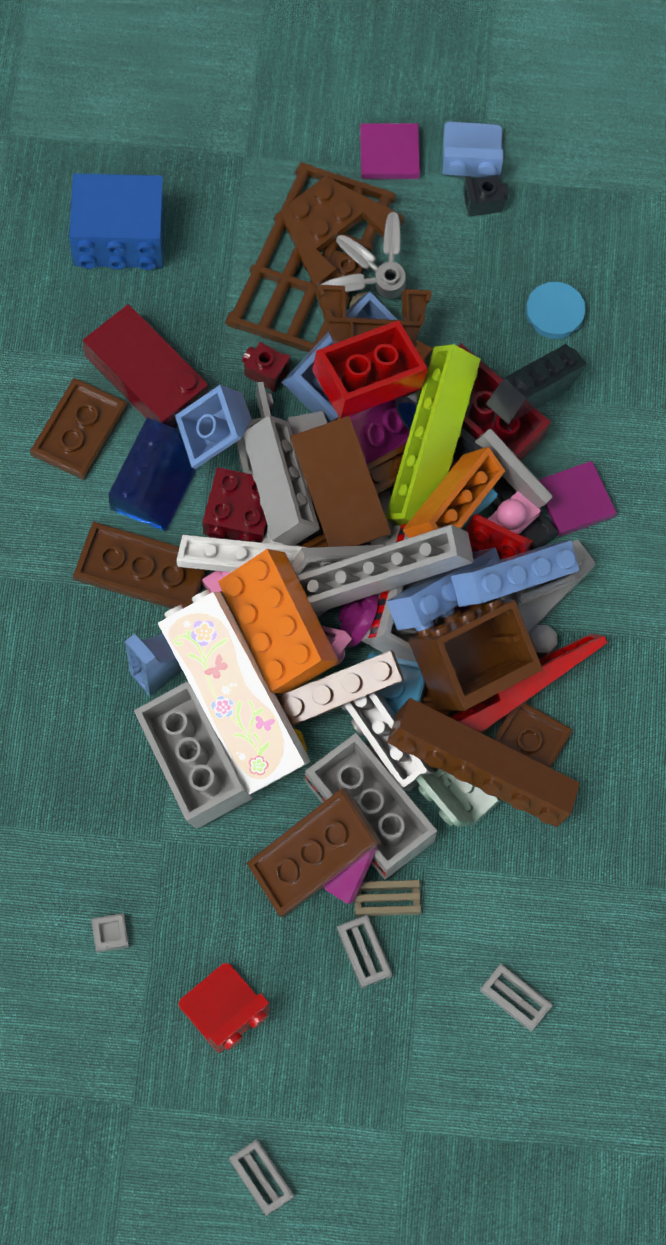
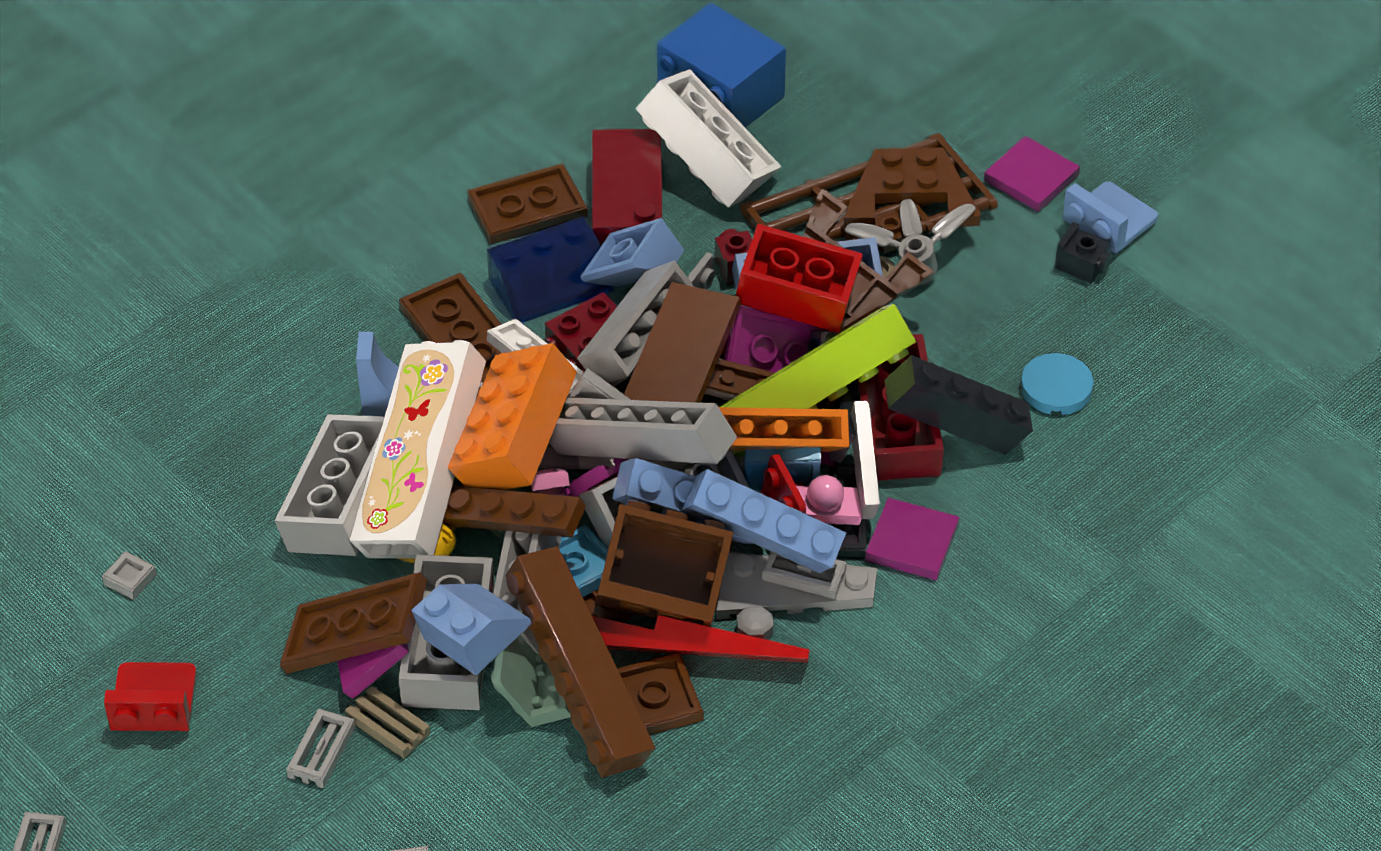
camera: 45 degrees right, 20 degrees down
none -> medium blue slope [411,584,532,675]
none -> white slope [636,69,782,208]

